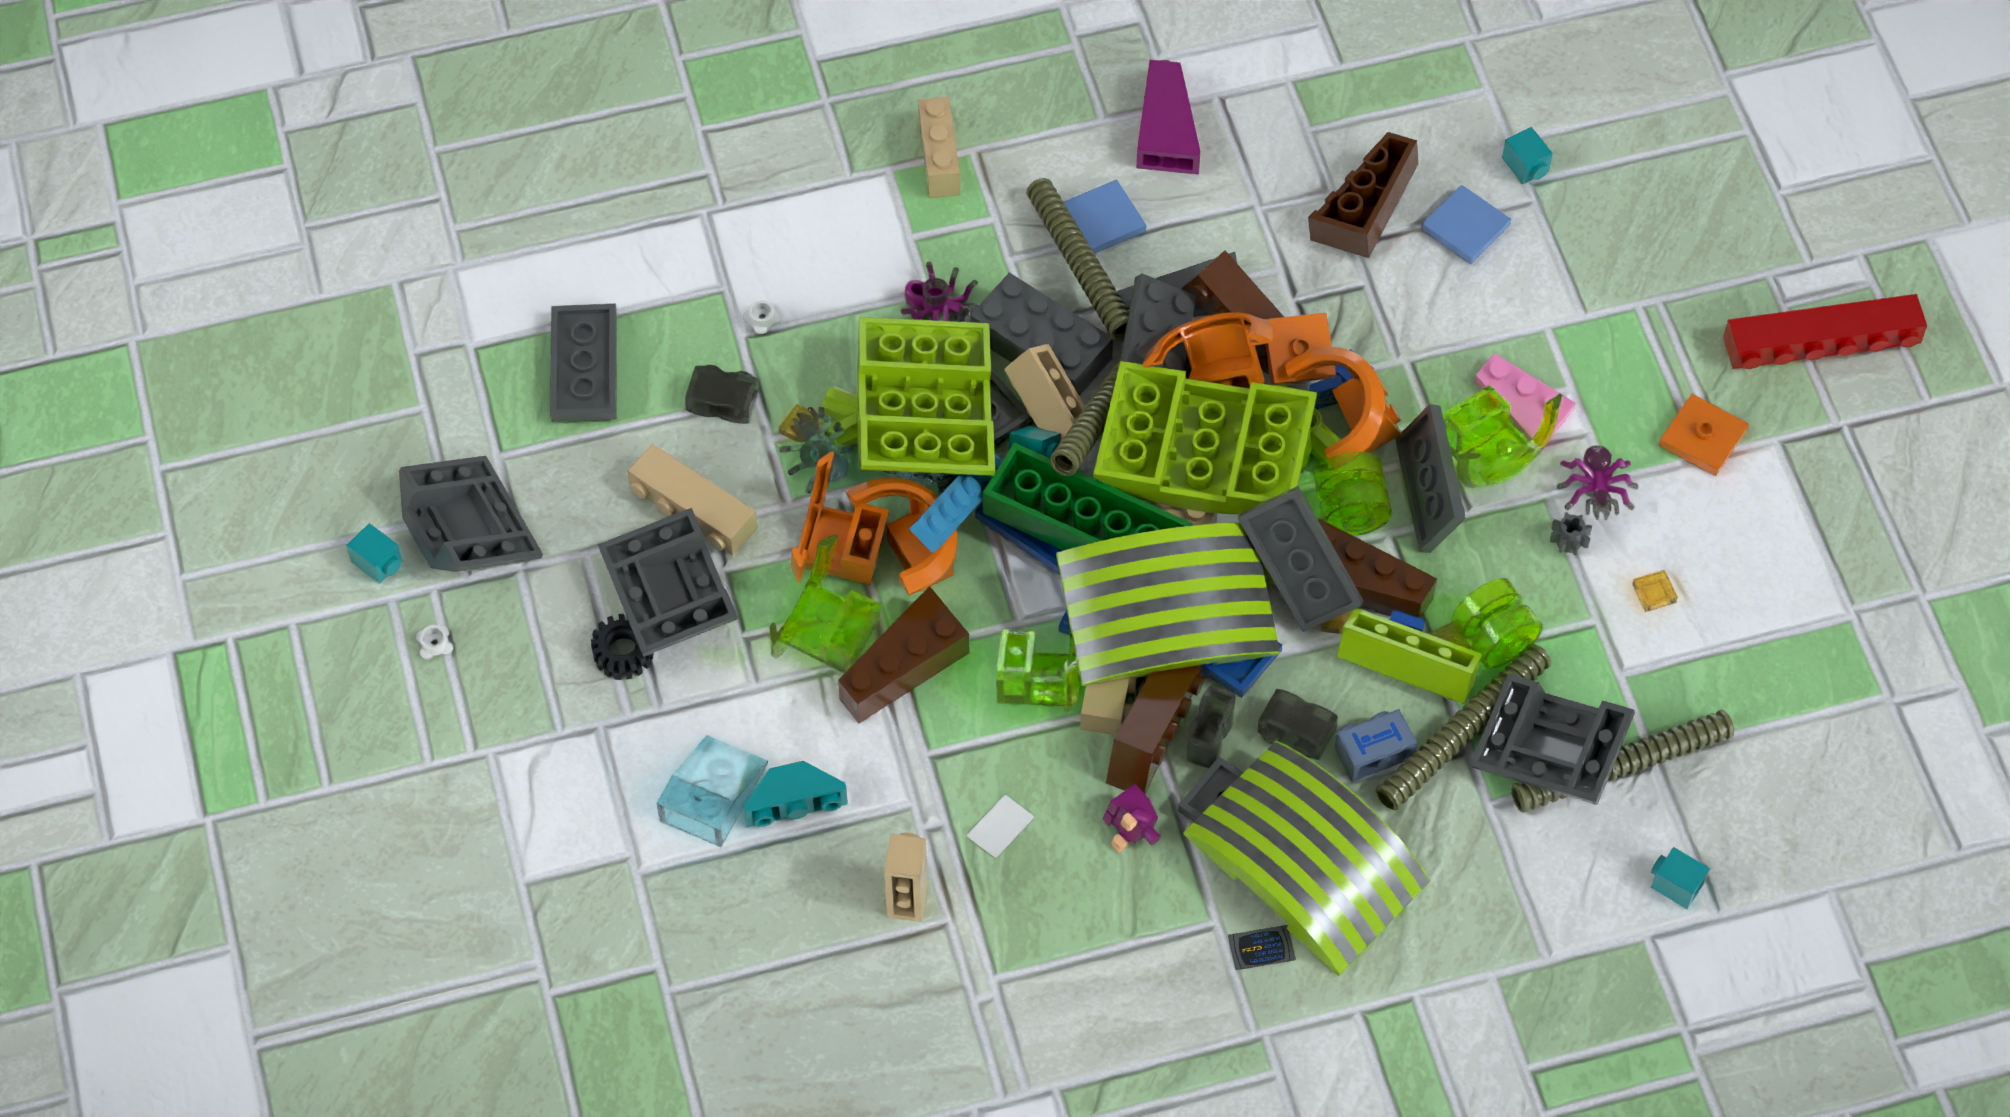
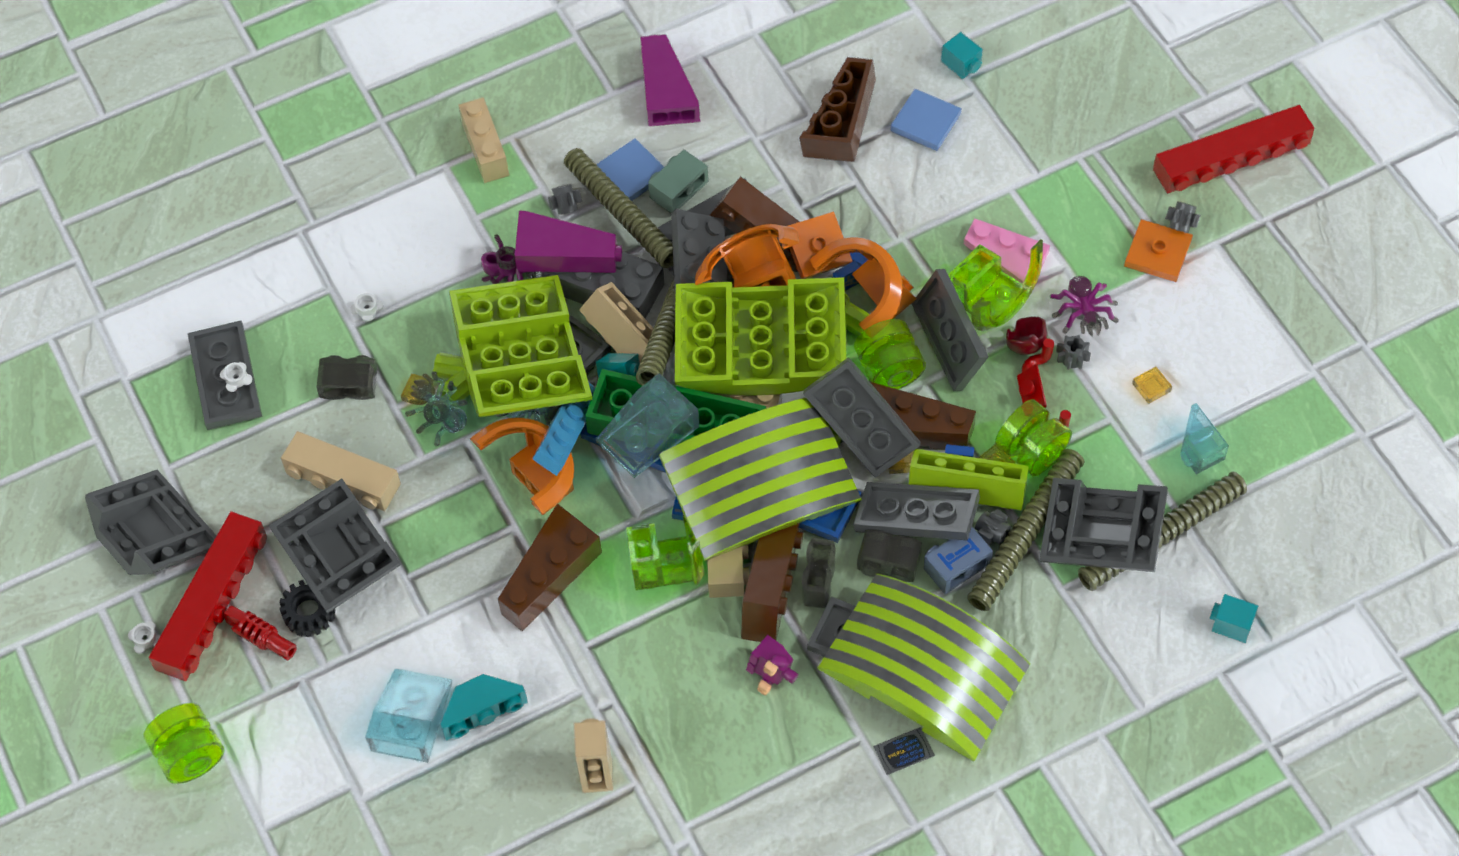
camera: 10 degrees left, 0 degrees up
teal brick [346,523,403,584] -> none
clear neon green piece [768,534,882,673] -> none
orange piece [790,451,889,585] -> none
white sticker [967,795,1034,858] -> none
none -> clear neon green wheel [143,703,225,784]
none -> red brick [148,511,267,682]
none -> white plate [220,362,252,392]
none -> red hinge [224,605,297,661]
none -> magenta slope [515,210,622,273]
none -> dark grey gear [548,184,582,215]
none -> clear light blue slope [596,373,699,478]
none -> sand green brick [648,149,709,213]
none -> dark grey plate [853,482,980,541]
none -> dark grey gear [975,509,1011,546]
none -> dark red hair [1006,316,1048,355]
none -> red piece [1017,338,1071,436]
none -> dark grey gear [1165,201,1201,233]
none -> clear light blue slope [1180,403,1229,474]

